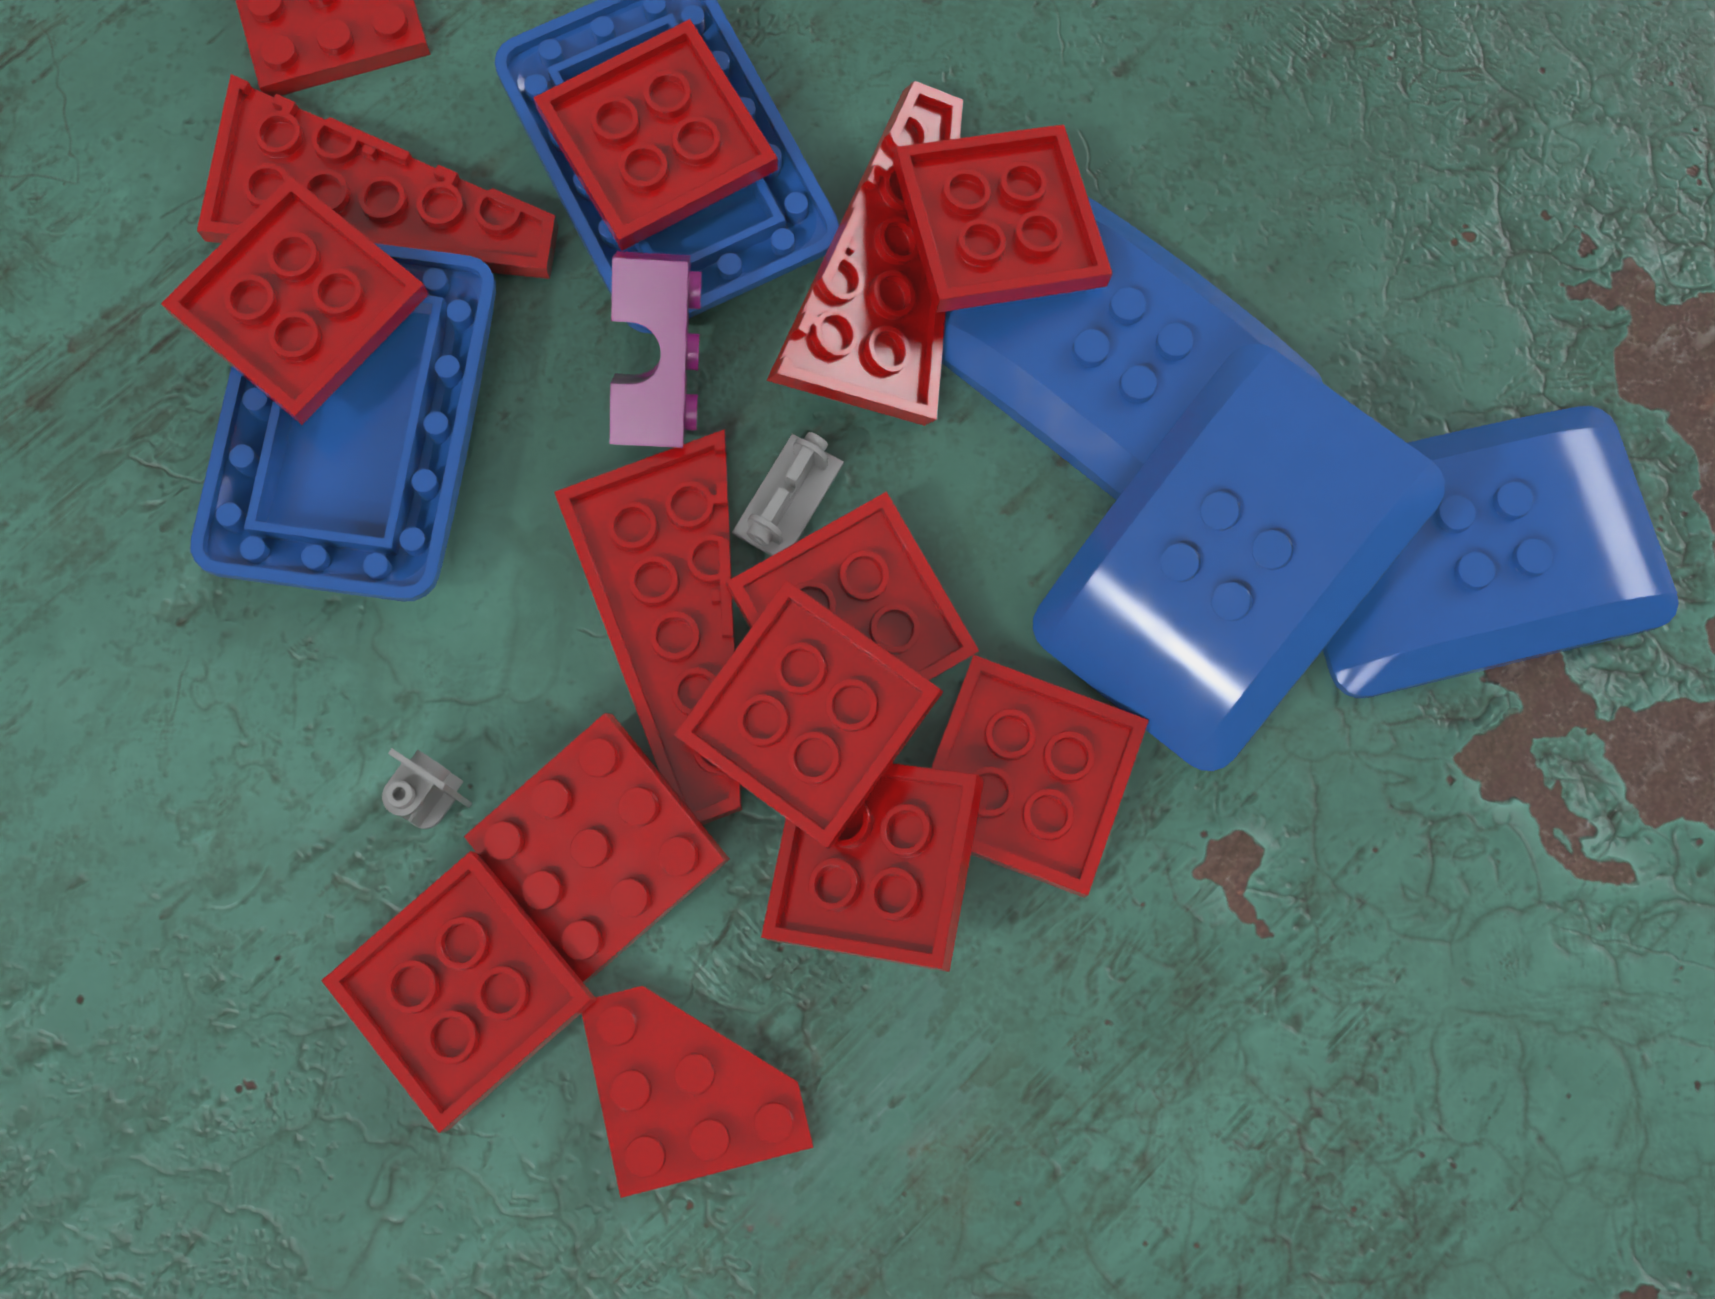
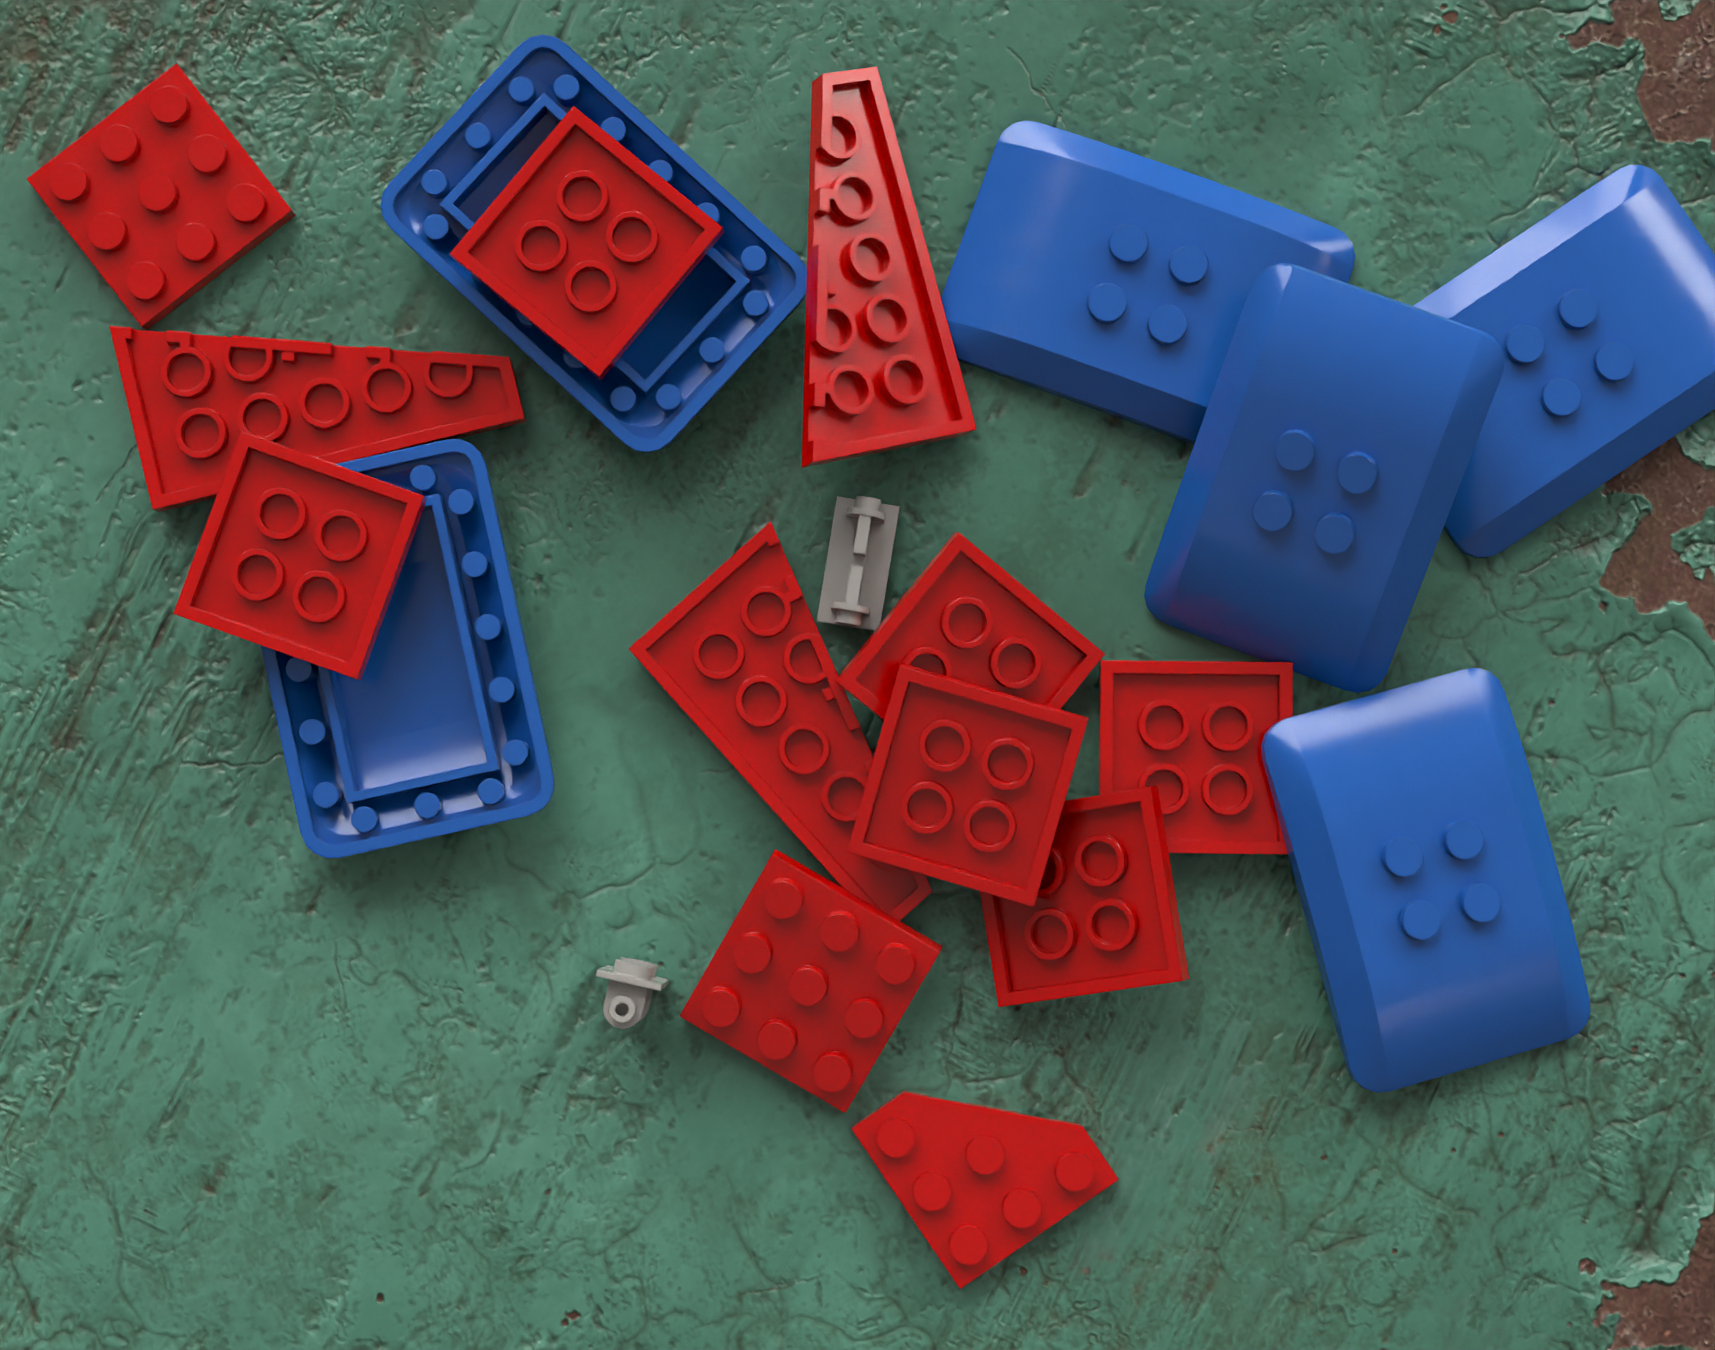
camera: 15 degrees left, 10 degrees up
red plate [321,851,597,1133] -> none
arch [609,251,702,448] -> none
red plate [893,124,1113,313] -> none
none -> blue wedge [1261,668,1591,1093]

